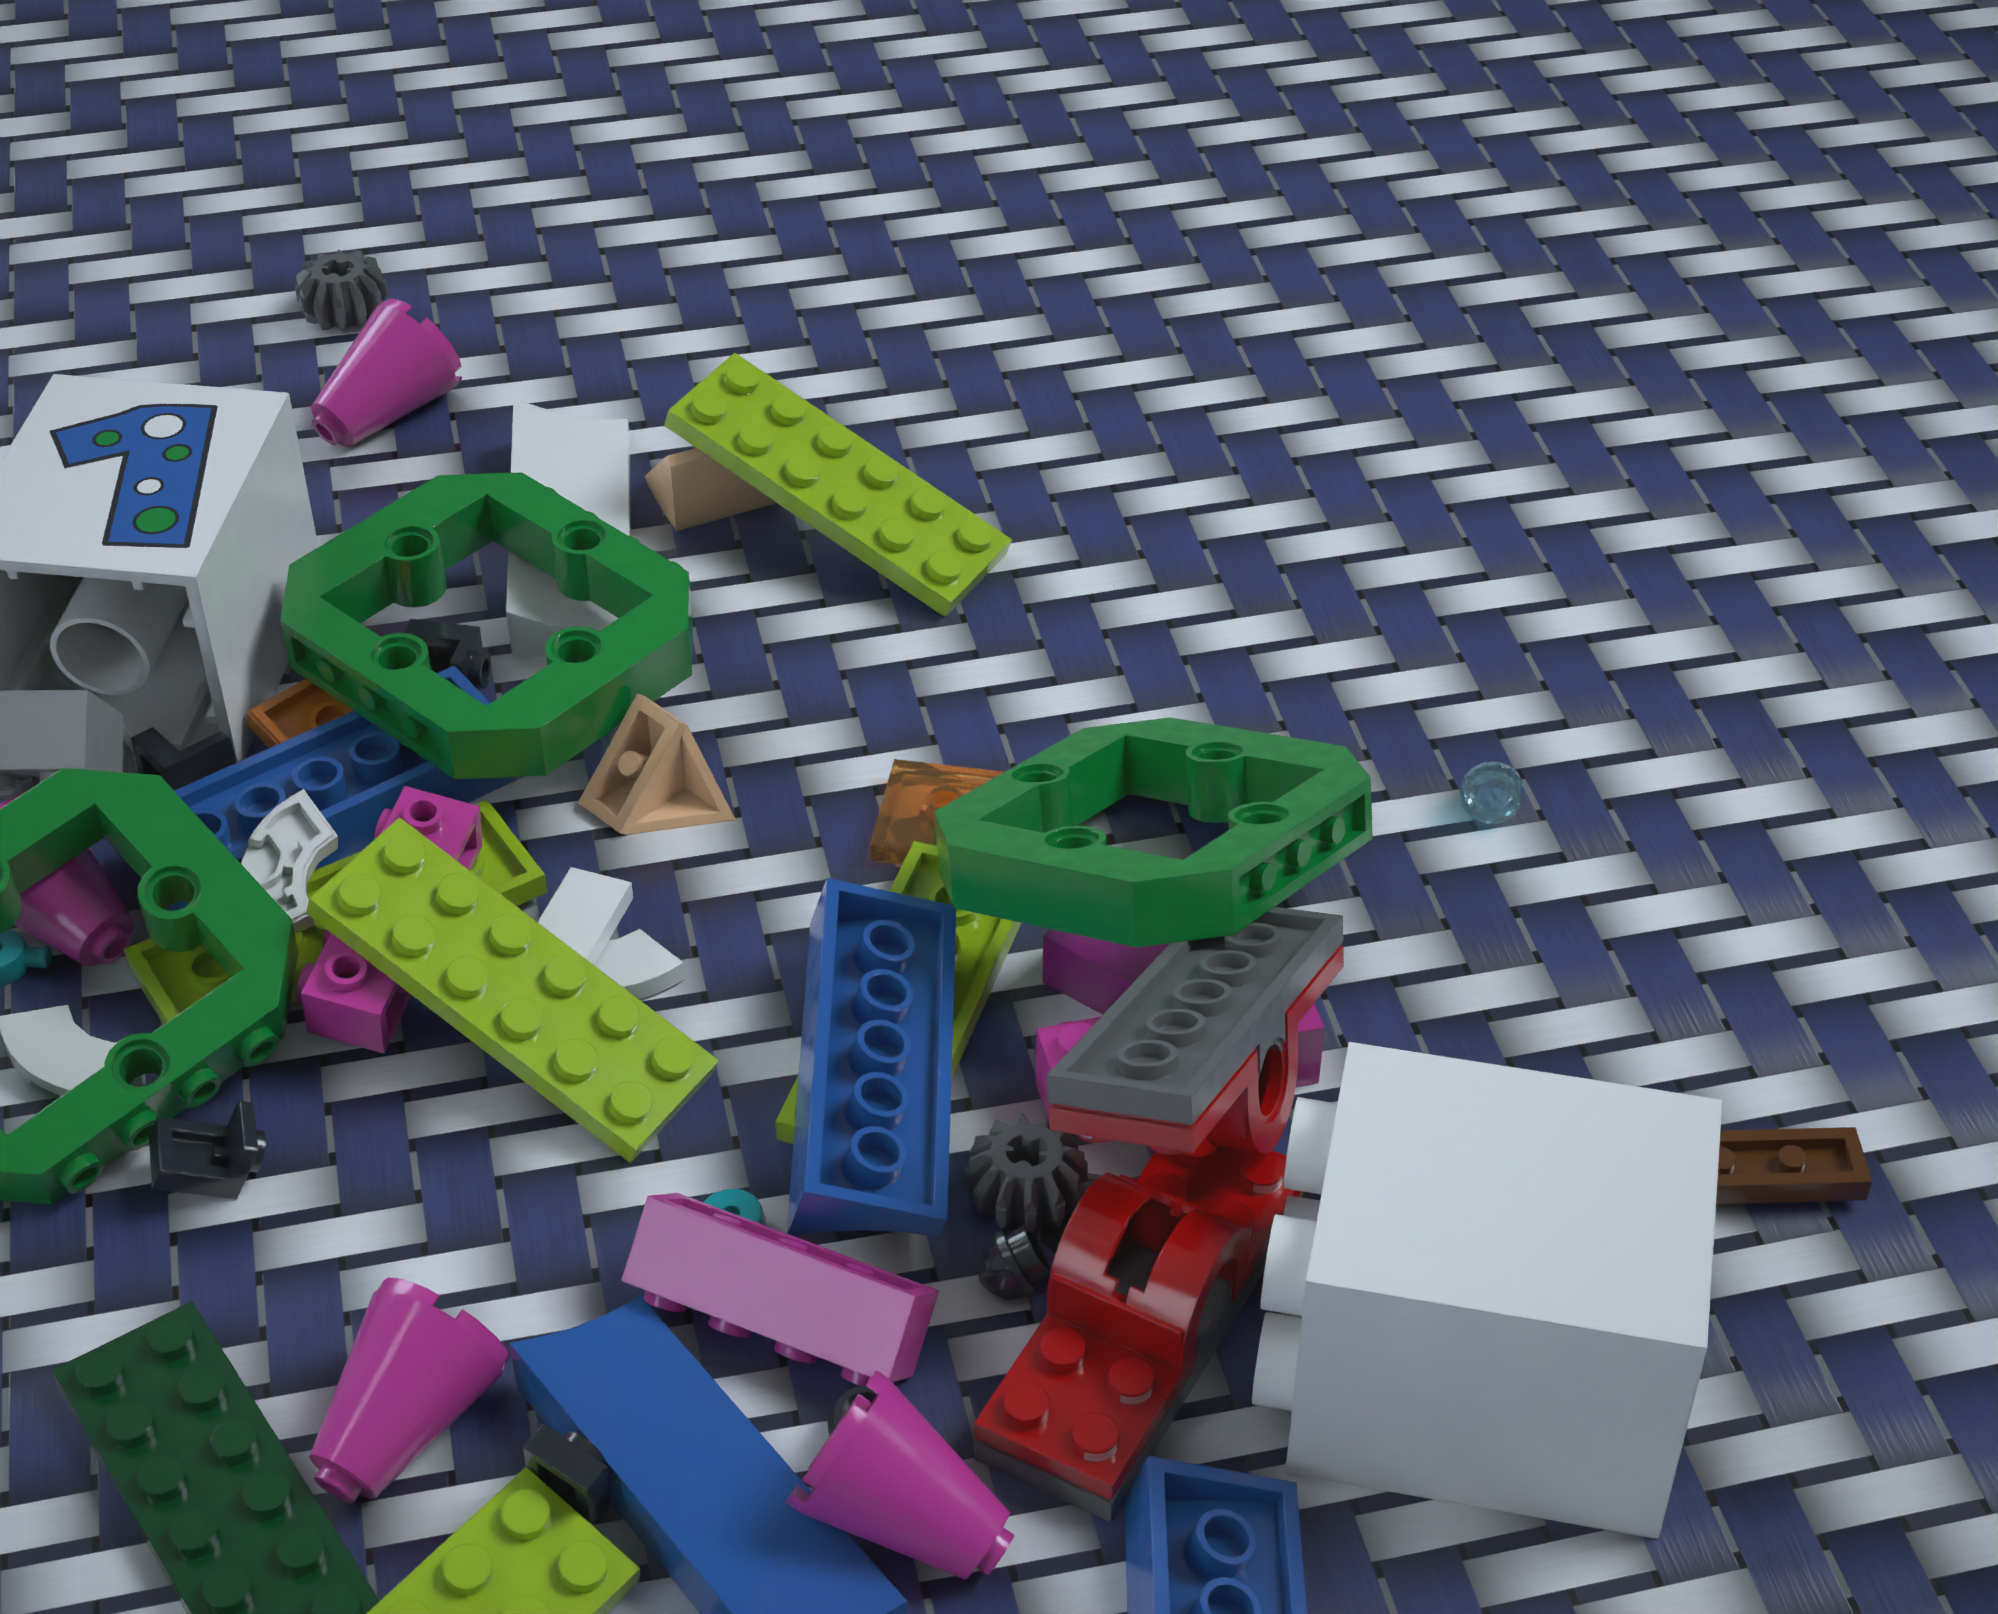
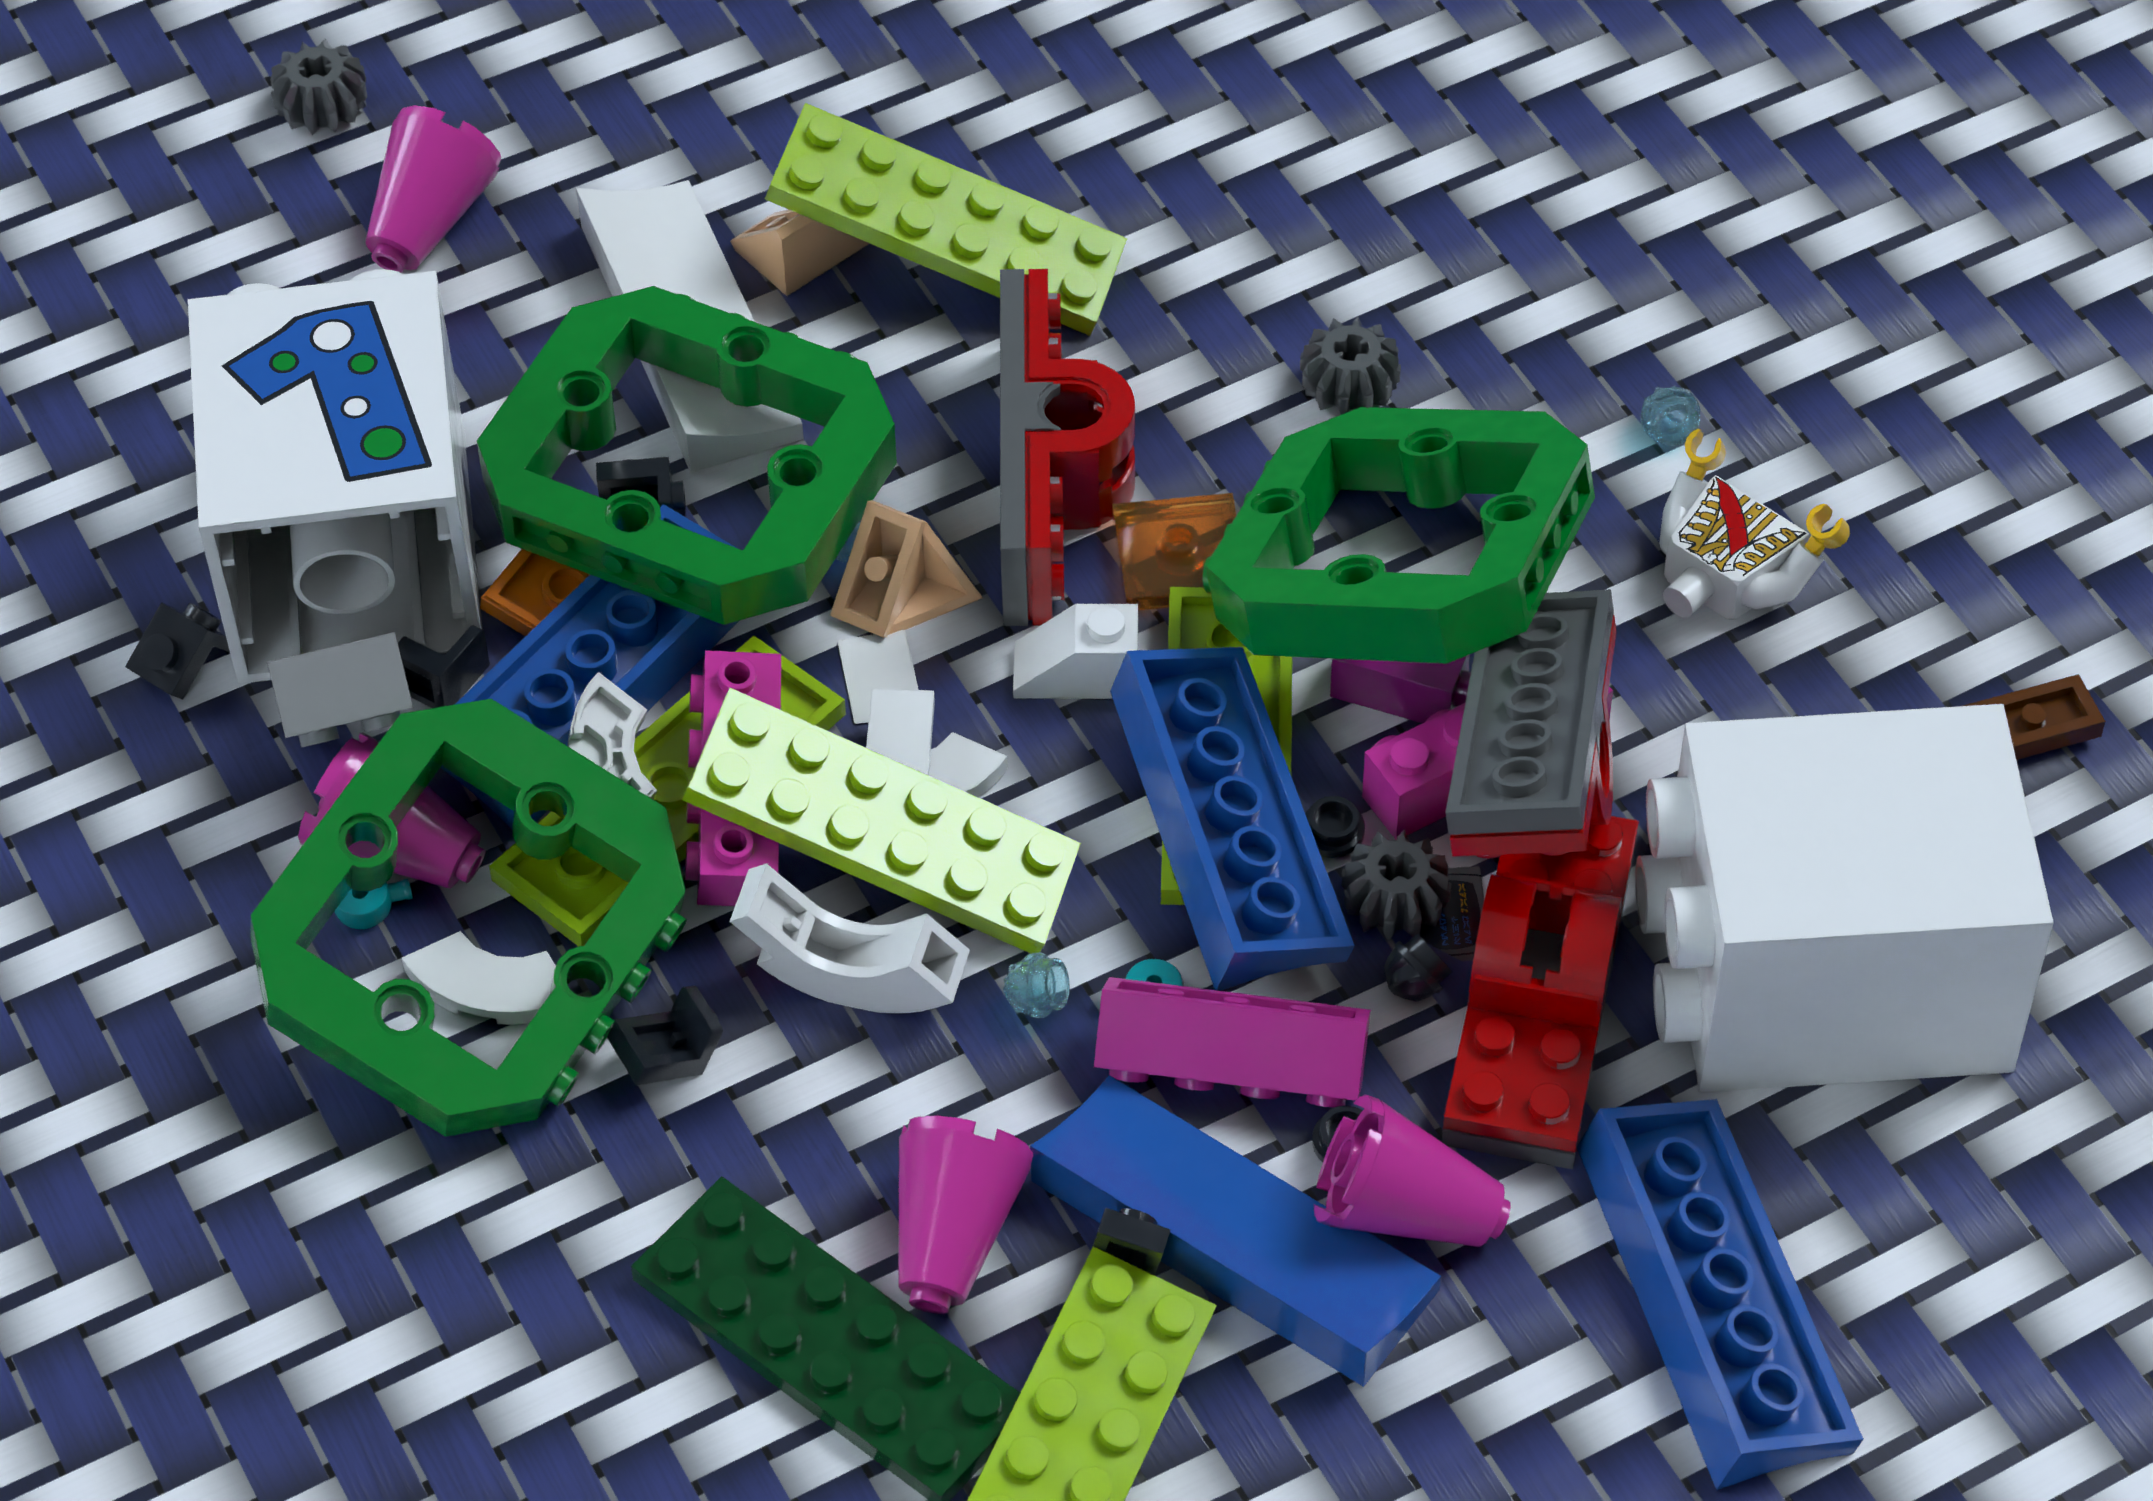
camera: 15 degrees left, 10 degrees up
none -> white arch [729,863,970,1013]
none -> white sticker [838,630,918,724]
none -> red piece [1000,269,1135,626]
none -> clear light blue plate [1003,952,1070,1018]
none -> white slope [1013,604,1138,699]
none -> dark grey gear [1300,317,1401,415]
none -> black plate [1305,796,1365,857]
none -> torso [1659,429,1850,619]

